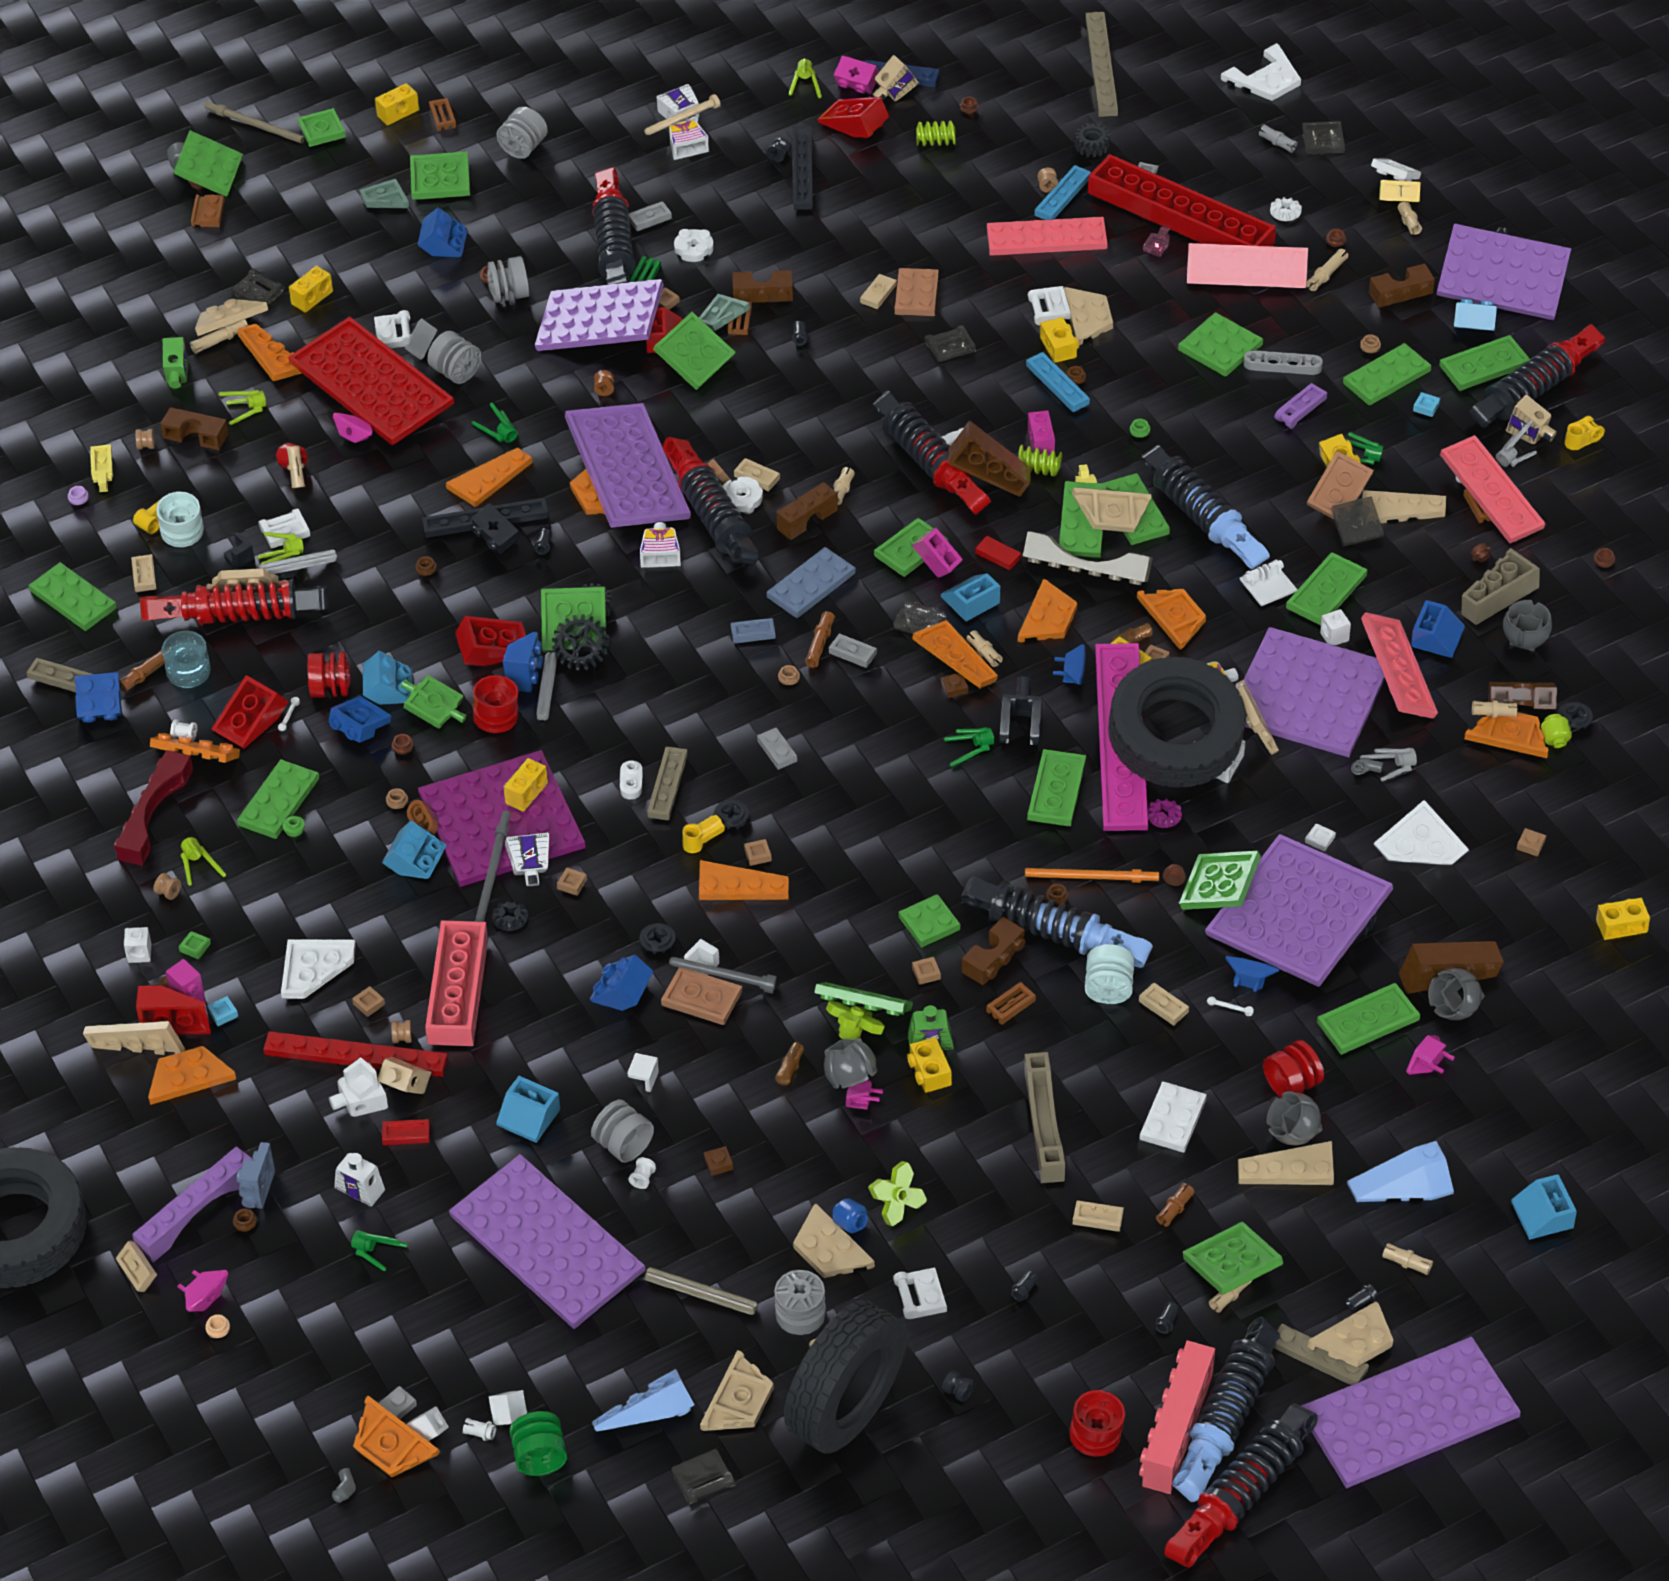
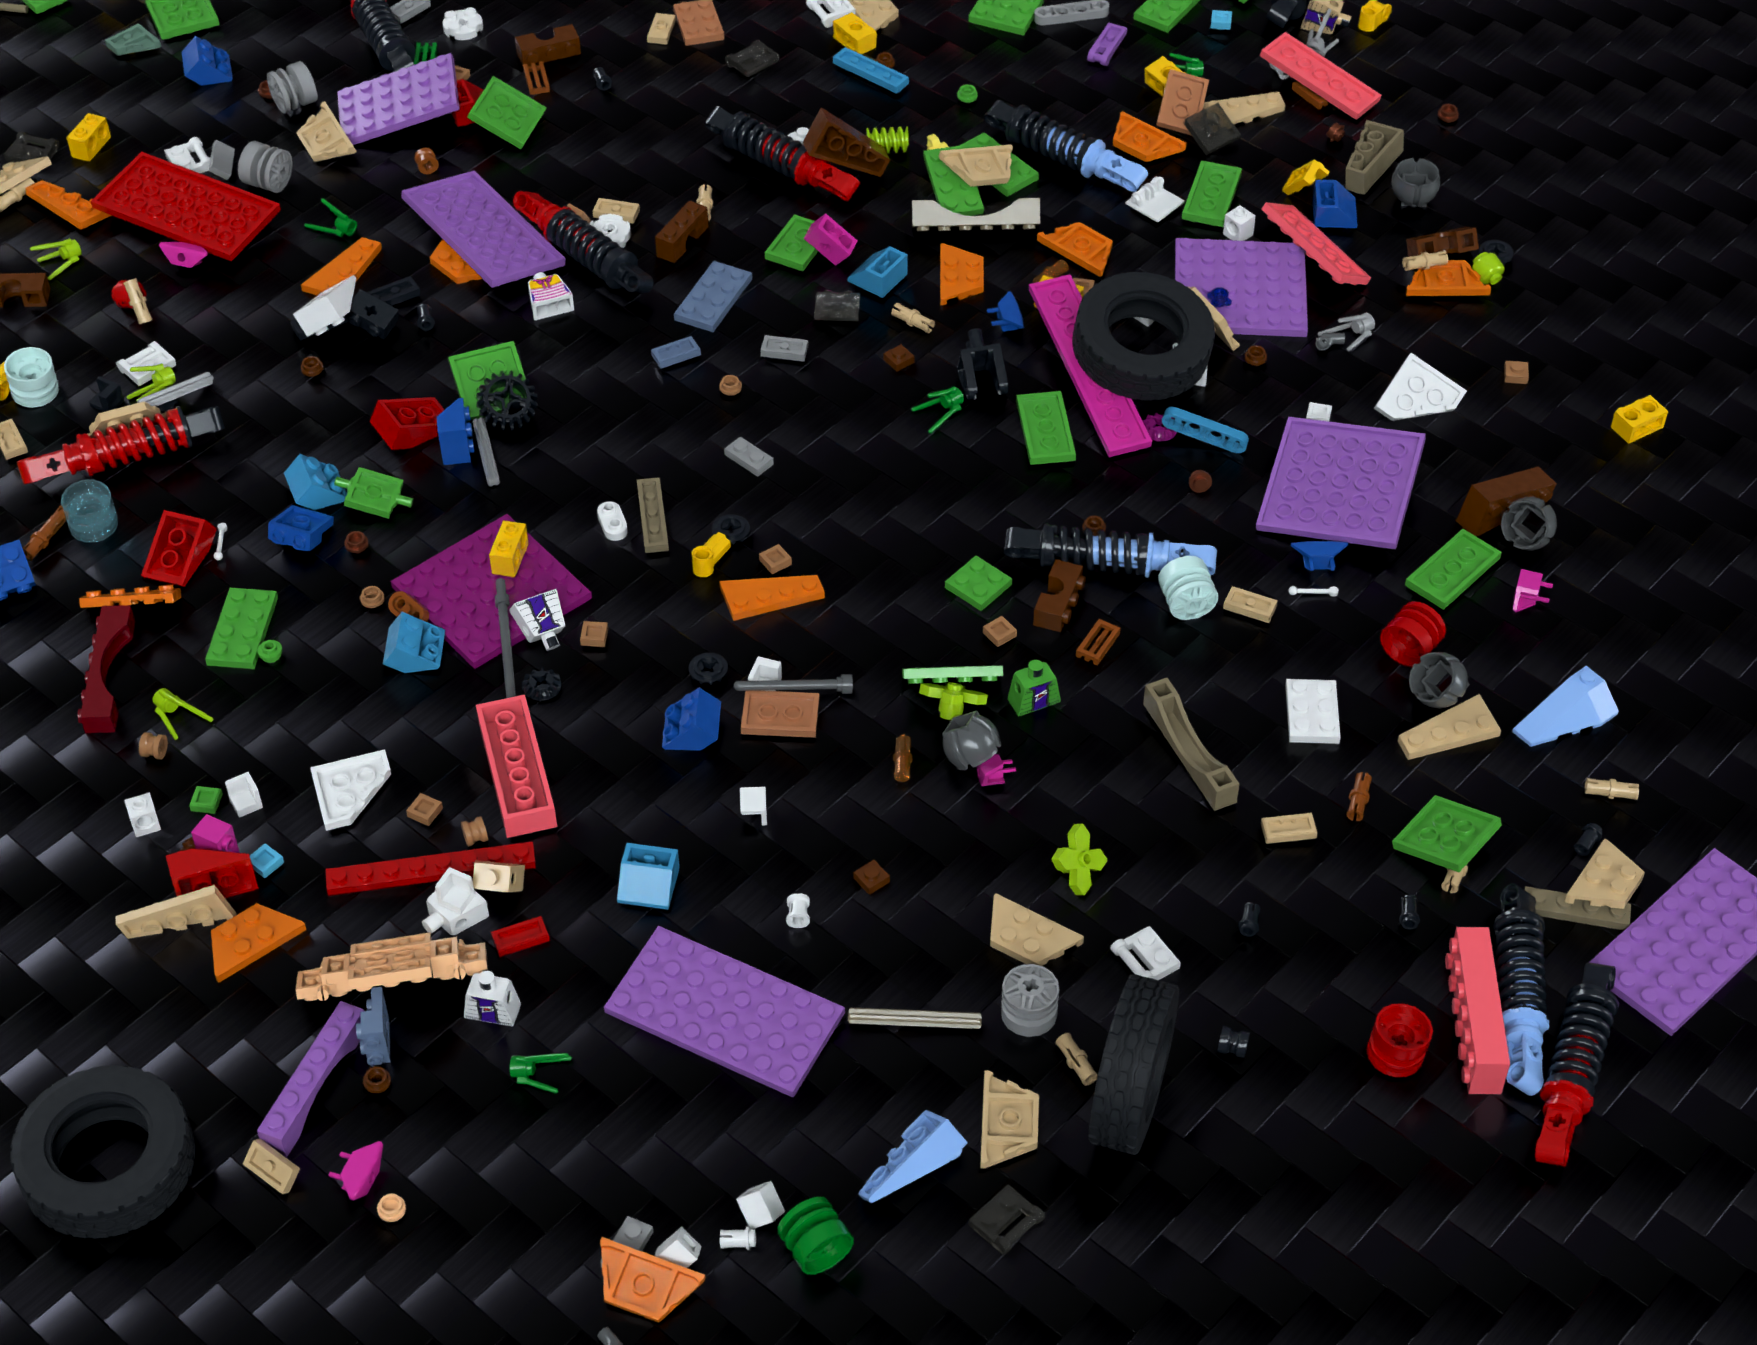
camera: 20 degrees left, 0 degrees up
white bush [170,719,197,742] -> none
red wheel [308,651,351,698] -> none
red wheel [473,675,518,733] -> none
light grey wheel [591,1100,654,1162] -> none
sand green wing [699,294,750,331] -> none
dark orange pin [805,611,835,668] -> none
blue head [832,1198,868,1233] -> none
yellow brick [907,1037,952,1093] -> none
orange wing [912,620,998,688] -> none
red tile [975,536,1022,570] -> none
orange bar [1025,868,1159,883] -> none
dark pink brick [1028,411,1055,456] -> none
bright green plate [1179,851,1261,910] -> none
dark azure slope [1511,1174,1577,1240] -> none
none -> white panel [225,772,263,818]
none -> white slope [293,275,356,337]
none -> tan wing [296,101,357,162]
none -> light nougat piece [296,932,488,1001]
none -> orange wing [1113,111,1186,162]
none -> dark azure beam [1162,407,1249,453]
none -> clear blue plate [1207,287,1232,308]
none -> reddish brown plate [1245,345,1267,366]
none -> yellow bracket [1282,159,1329,195]

